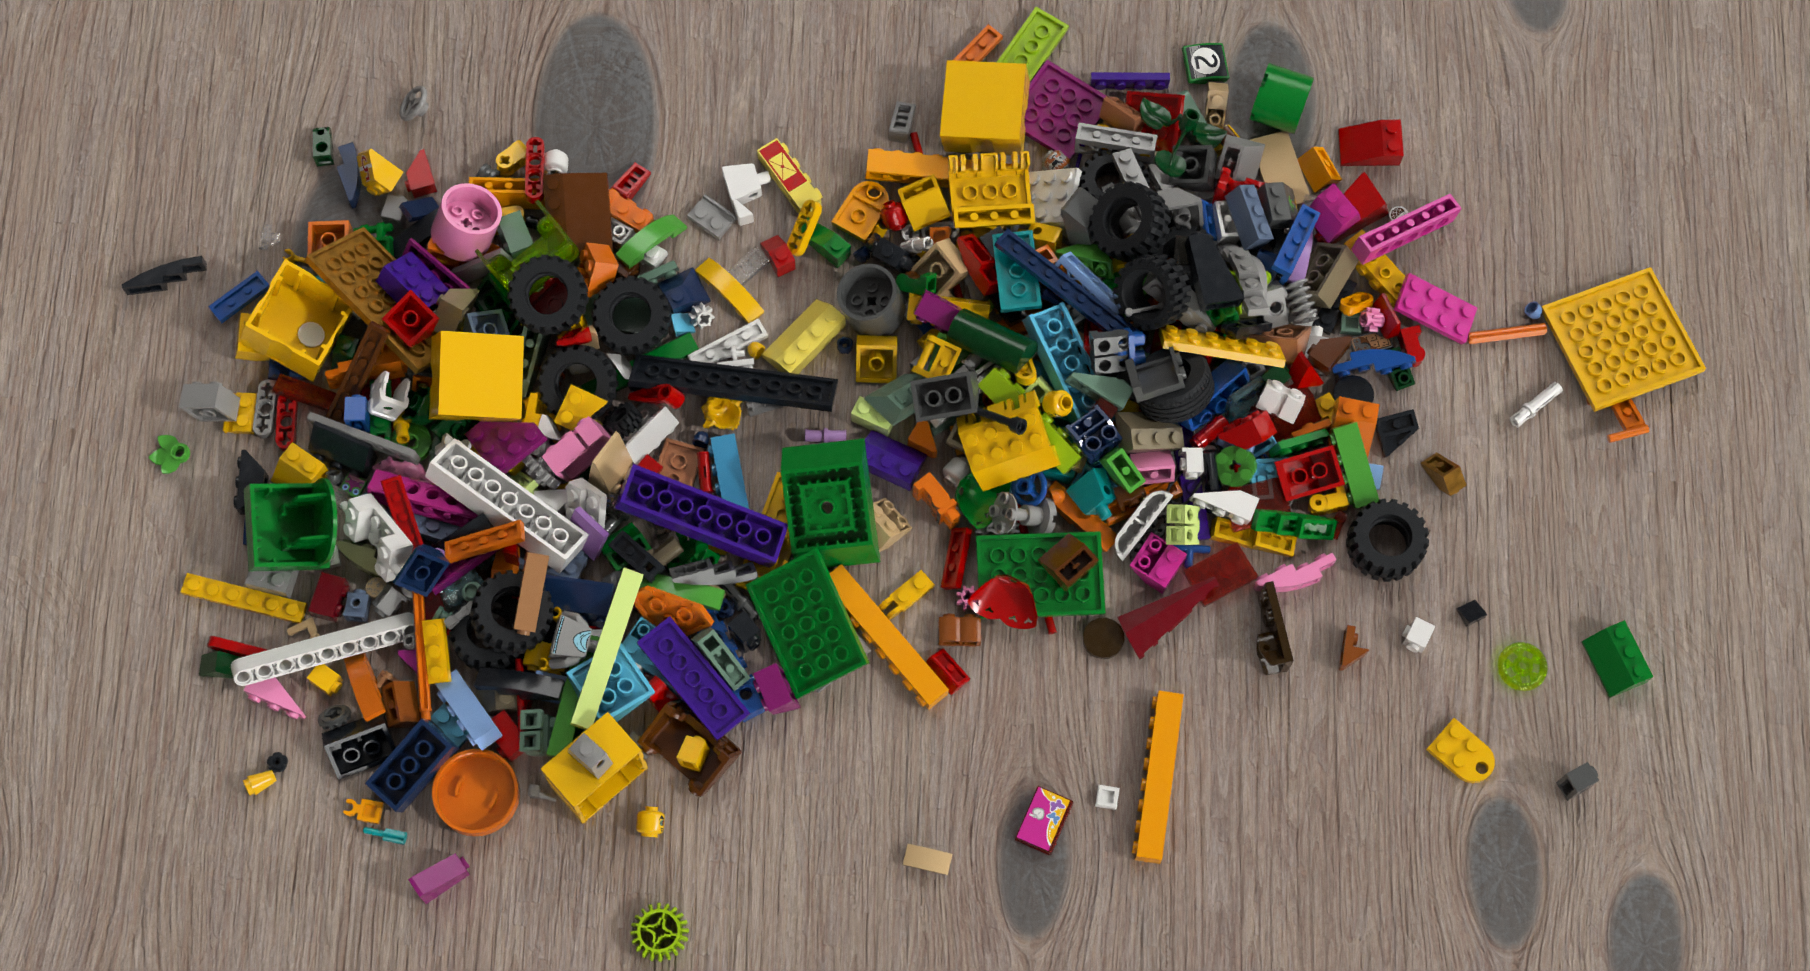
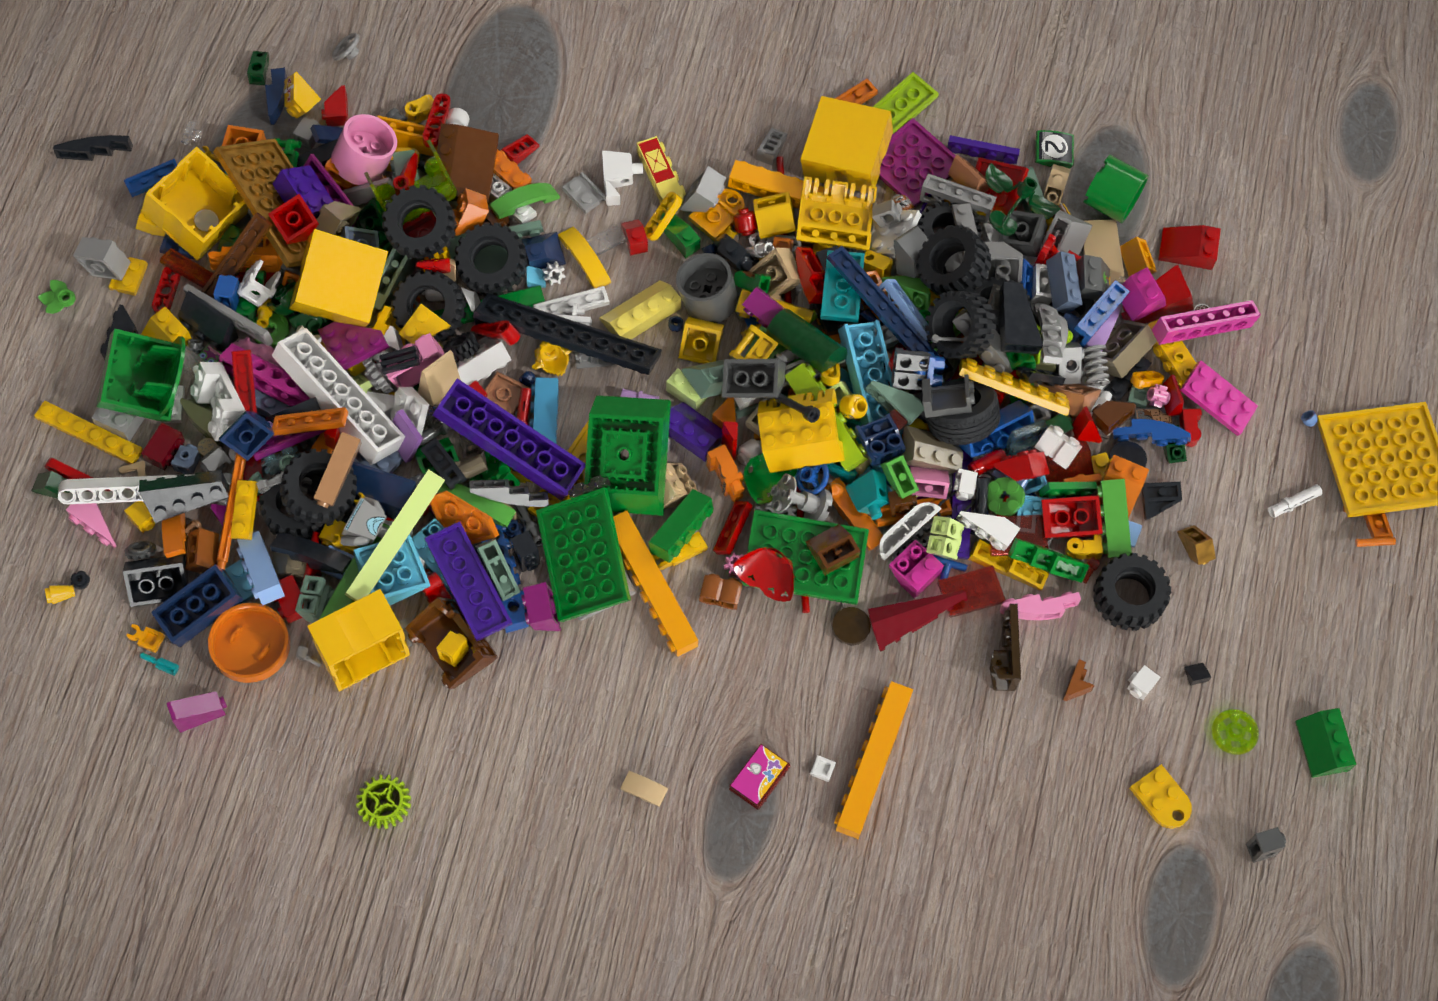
camera: 10 degrees right, 5 degrees down
light grey beam [253,379,279,439] -> none
light grey torso [568,733,613,779] -> none
yellow head [636,806,665,838] -> none
yellow hinge [747,341,765,360] -> none
red slope [926,648,970,695] -> none
orange axle [1467,323,1547,344] -> none
none -> wedge [139,470,229,523]
none -> black tile [379,345,420,375]
none -> red piece [393,153,418,196]
none -> clear smoke plate [568,475,611,498]
none -> green brick [649,489,714,563]
none -> light grey slope [680,166,726,212]
none -> red slope [721,421,738,462]
none -> light grey brick [872,199,902,228]

